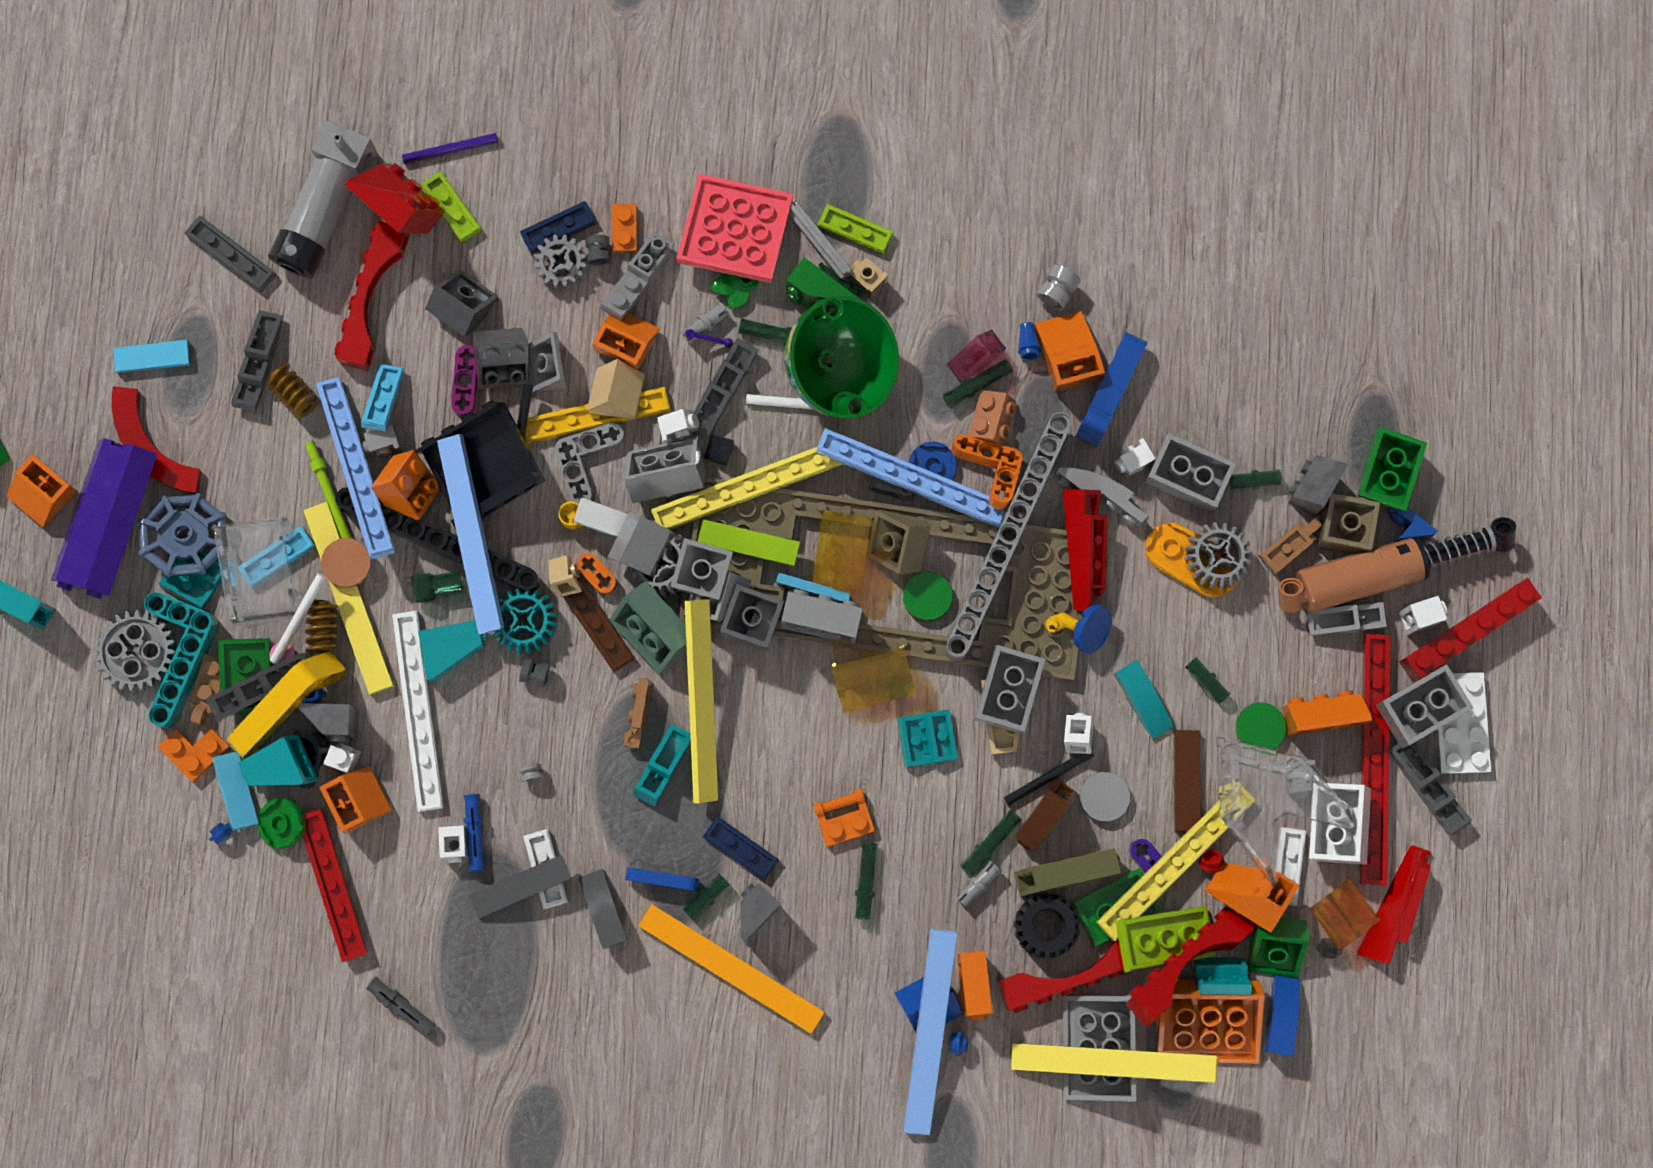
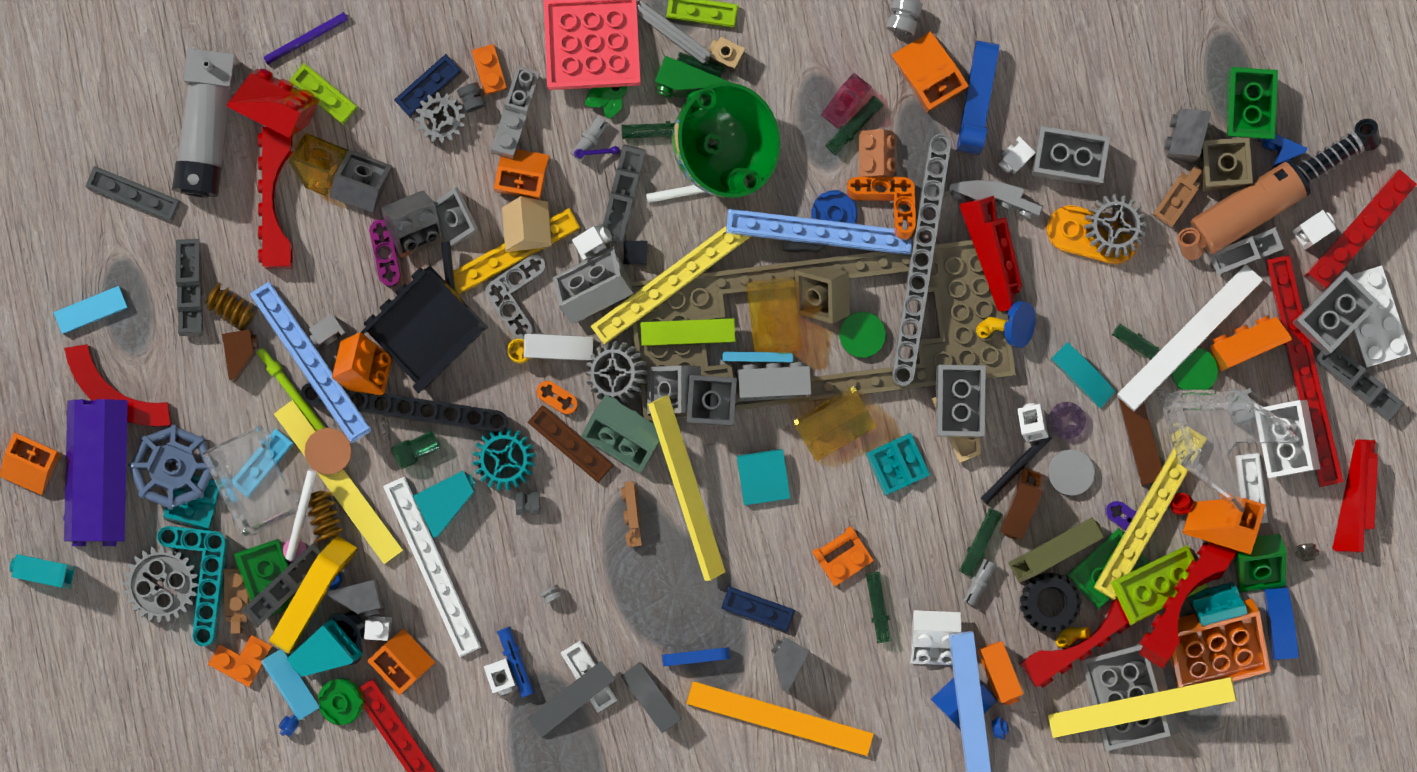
camera: 15 degrees left, 5 degrees up
medium azure tile [361,364,405,432] -> none
light blue tile [437,434,504,634] -> none
tan brick [548,555,582,598] -> none
light grey slope [608,512,672,577] -> none
teal slope [633,723,691,807] -> none
light grey slope [670,538,733,600] -> none
clear green pin [683,873,730,921] -> none
blue cone [1018,322,1042,360] -> none
clear green pin [1229,469,1282,490] -> none
clear orange slope [1309,879,1380,950] -> none
none -> reddish brown slope [222,329,259,382]
none -> clear yellow slope [288,133,348,196]
none -> teal slope [737,449,790,505]
none -> white slope [911,610,961,665]
none -> clear purple gear [1048,402,1086,439]
none -> yellow arm [1055,627,1090,649]
none -> white tile [1117,265,1263,411]

